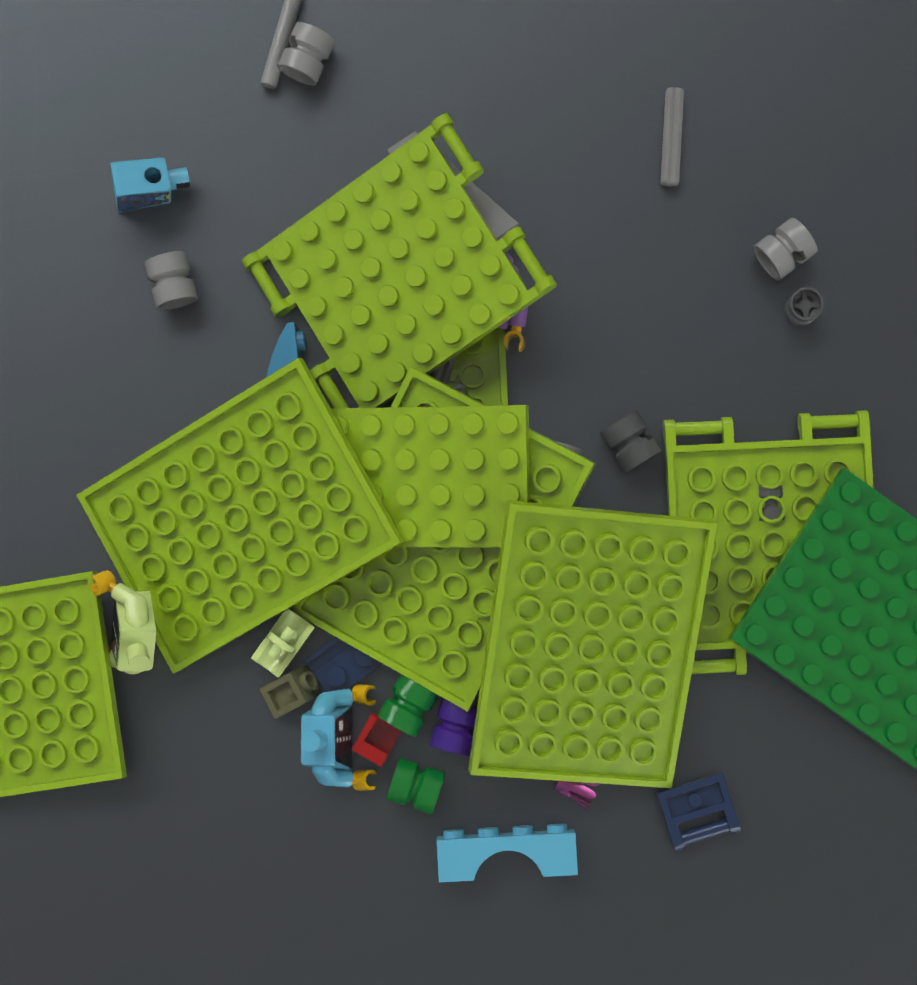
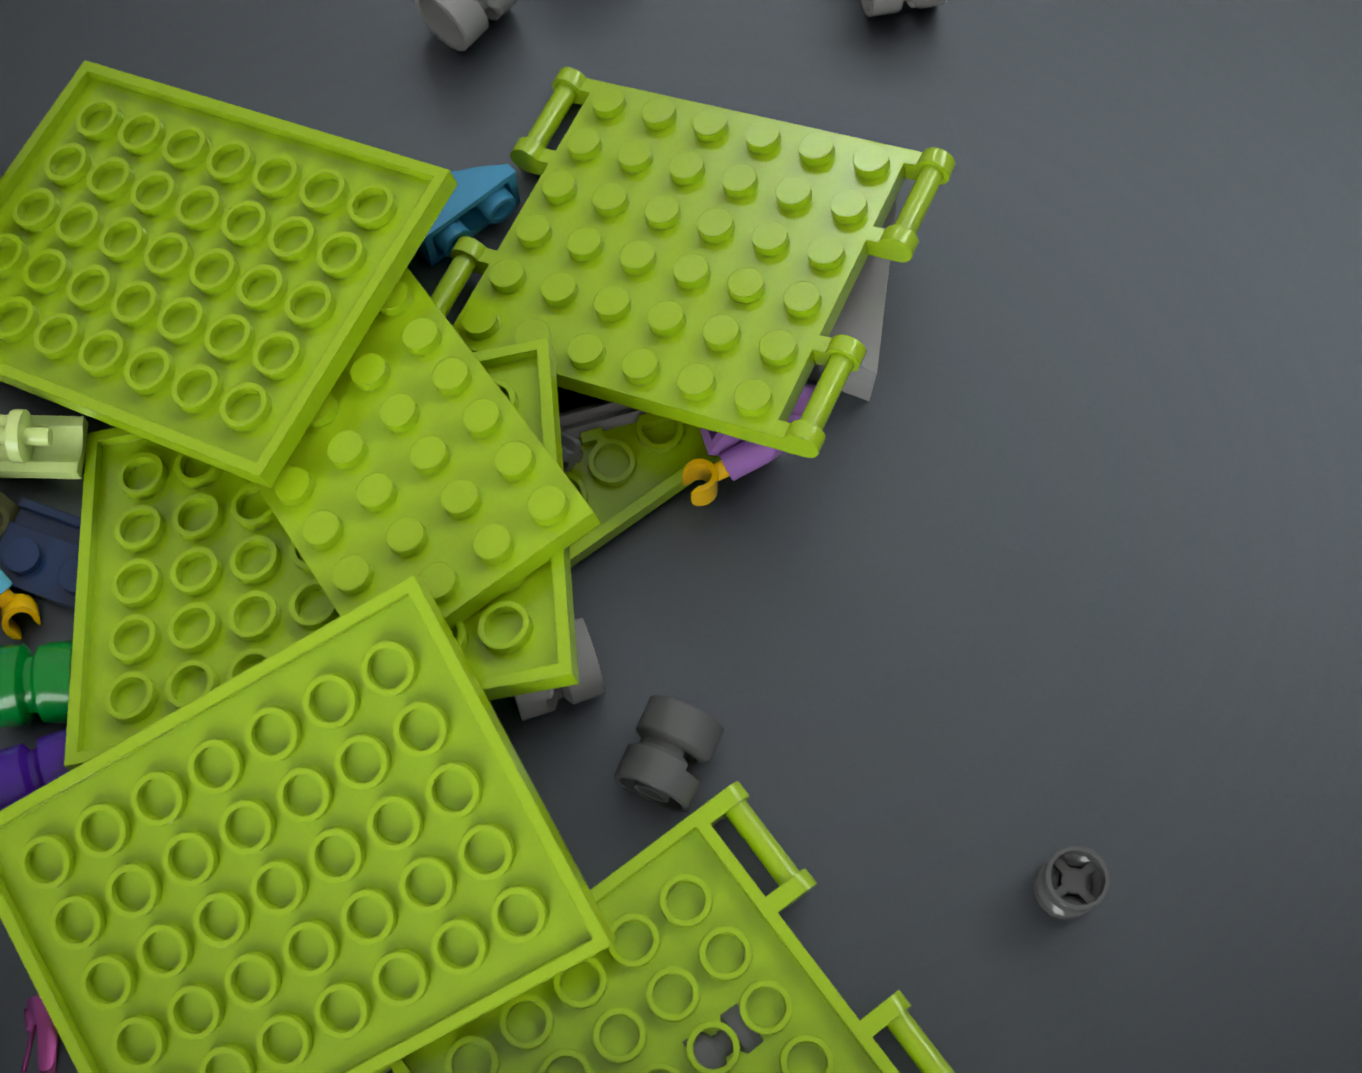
camera: 50 degrees right, 15 degrees down
light grey axle [660,87,684,187] -> none
light grey wheel [753,218,818,281] -> none

